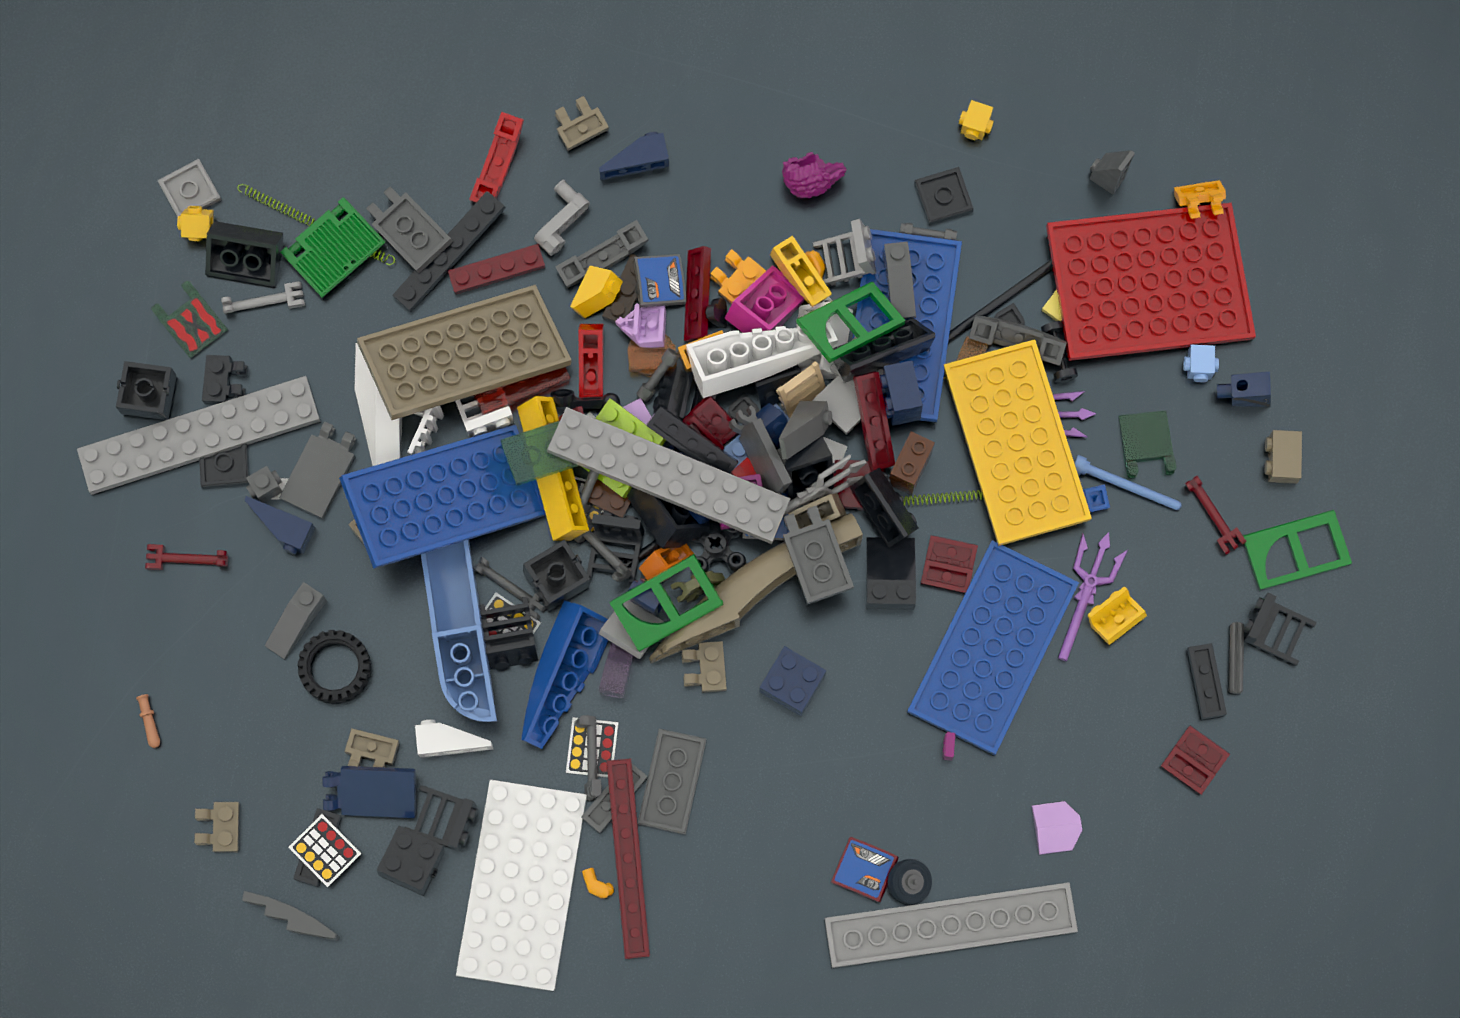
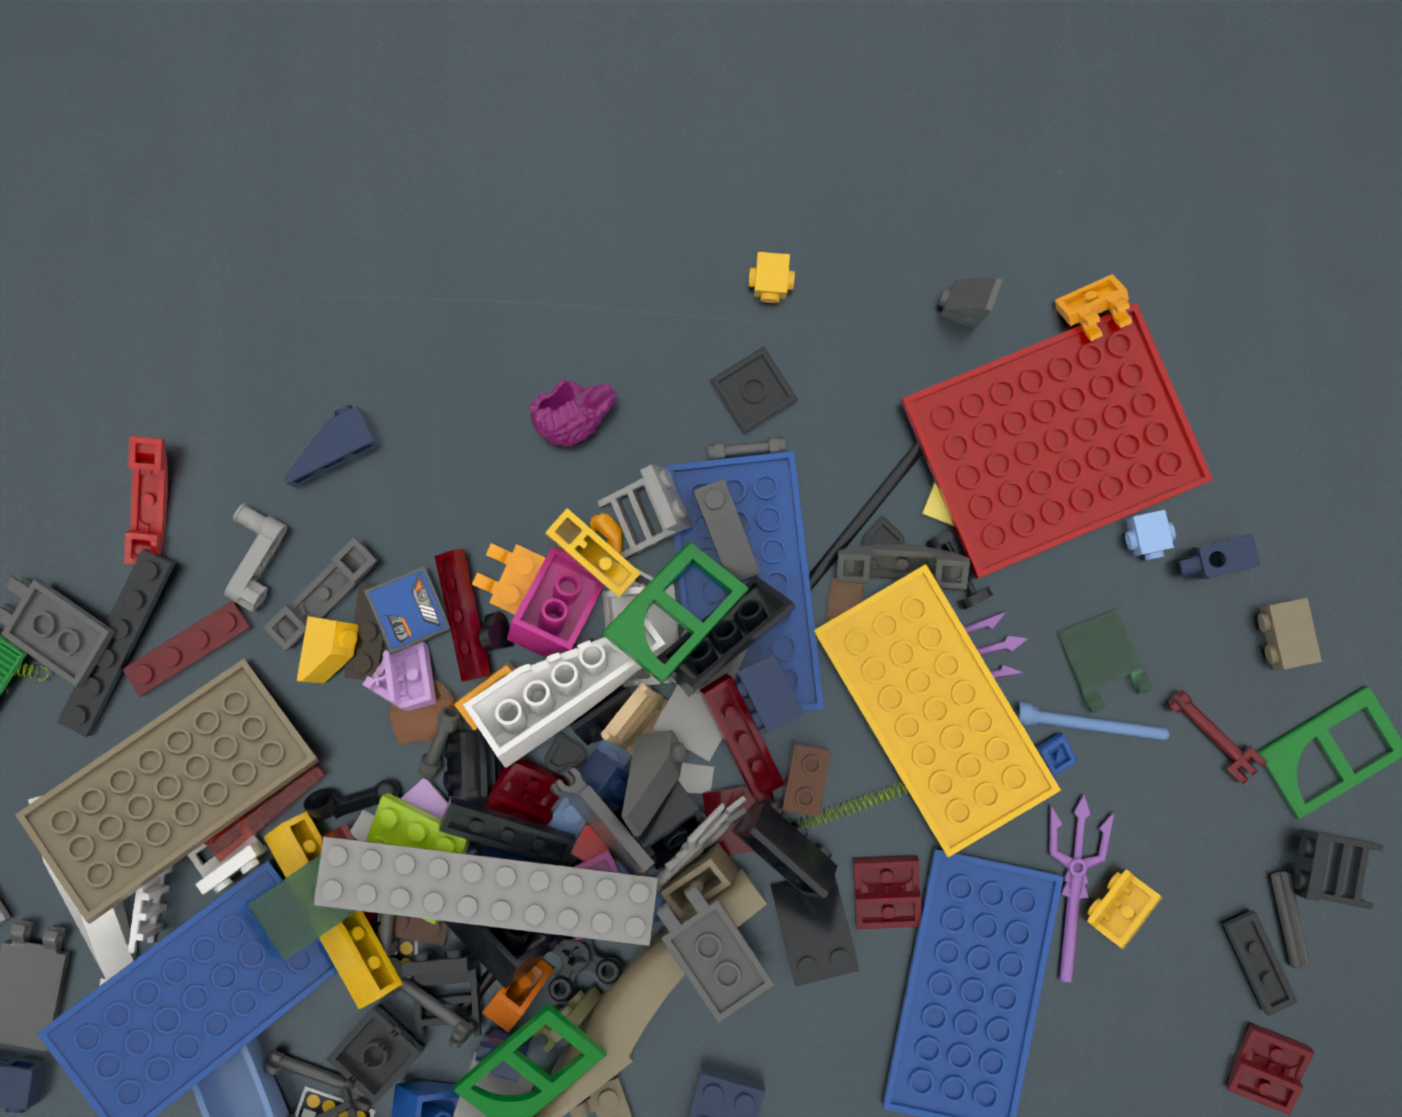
camera: 15 degrees left, 10 degrees up
dark tan plate [555,96,609,151] -> none
red slope [578,324,604,397] -> none

